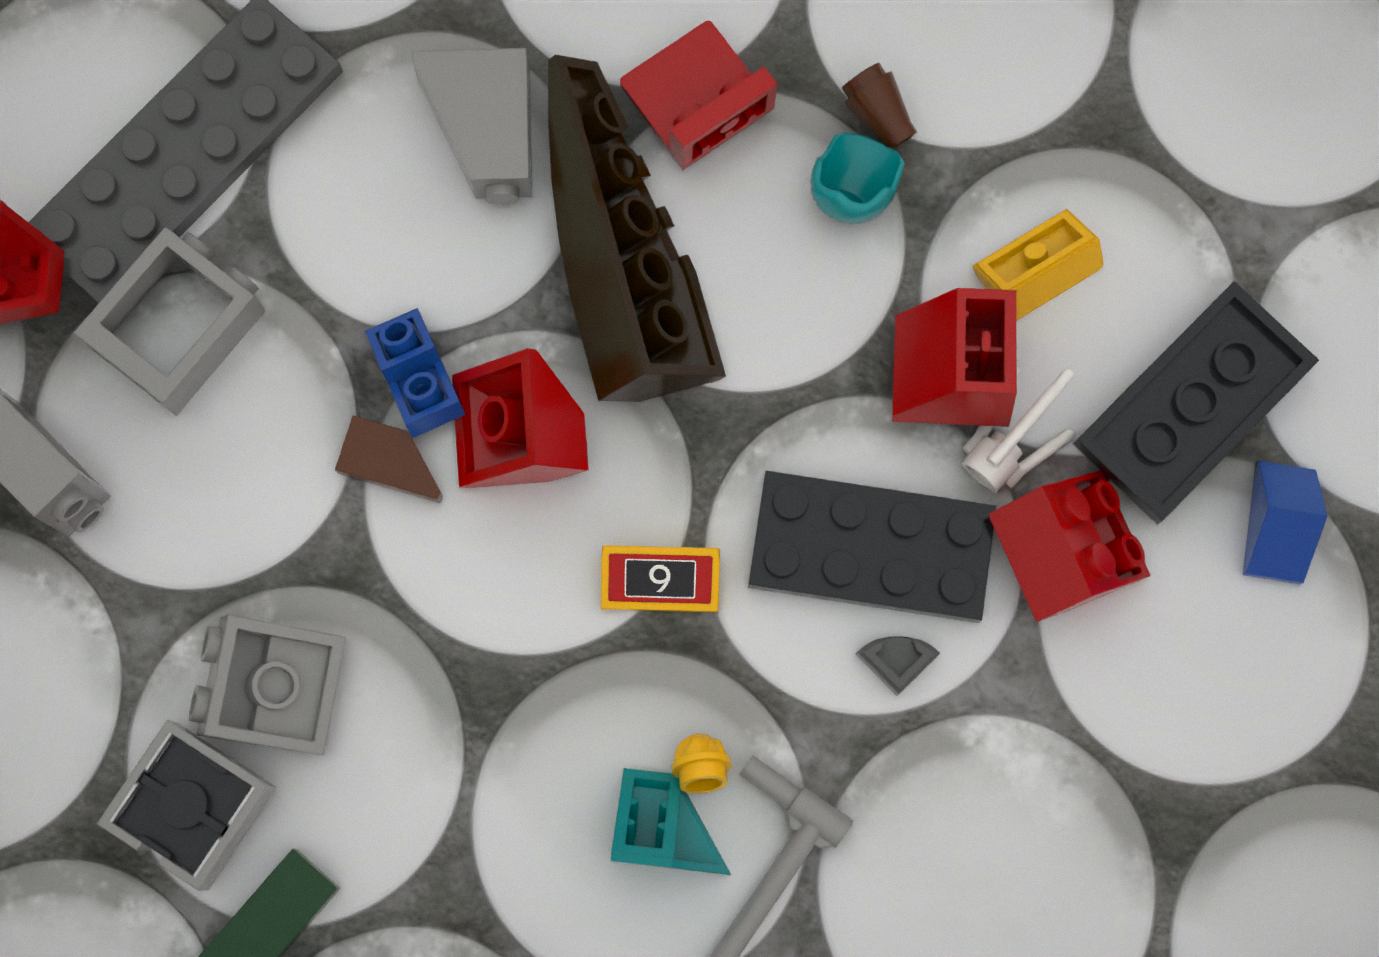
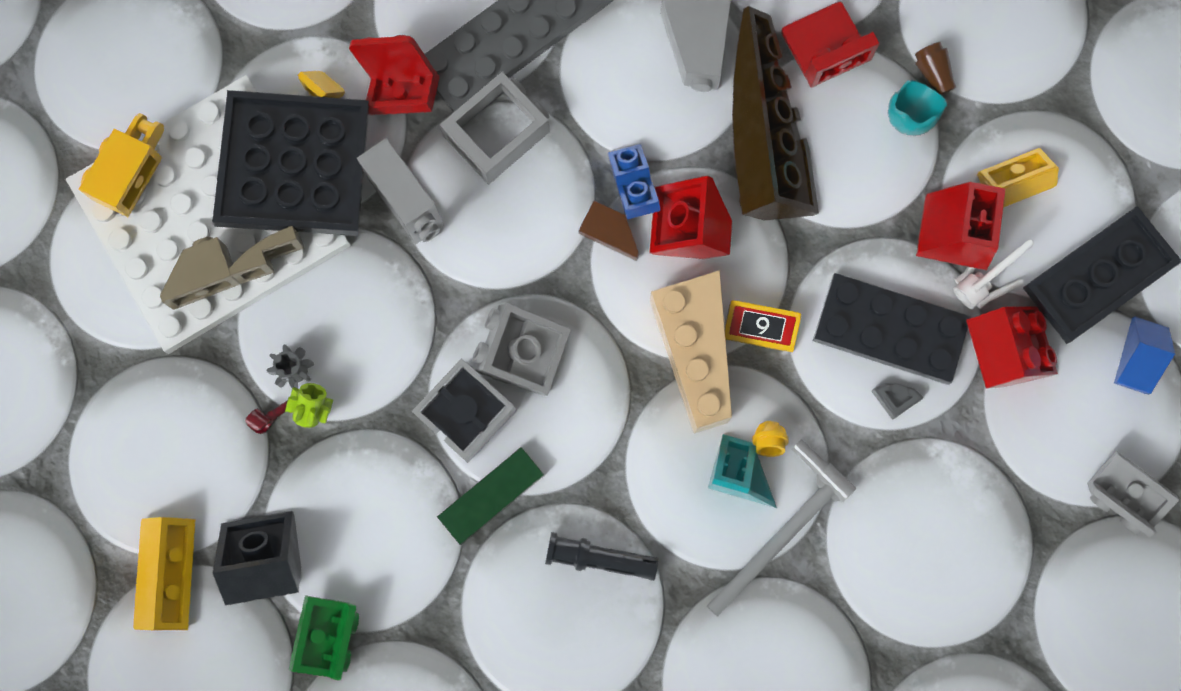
camera: 15 degrees right, 0 degrees up
none -> tan wedge [650,270,732,434]
none -> light grey bracket [1087,451,1179,538]

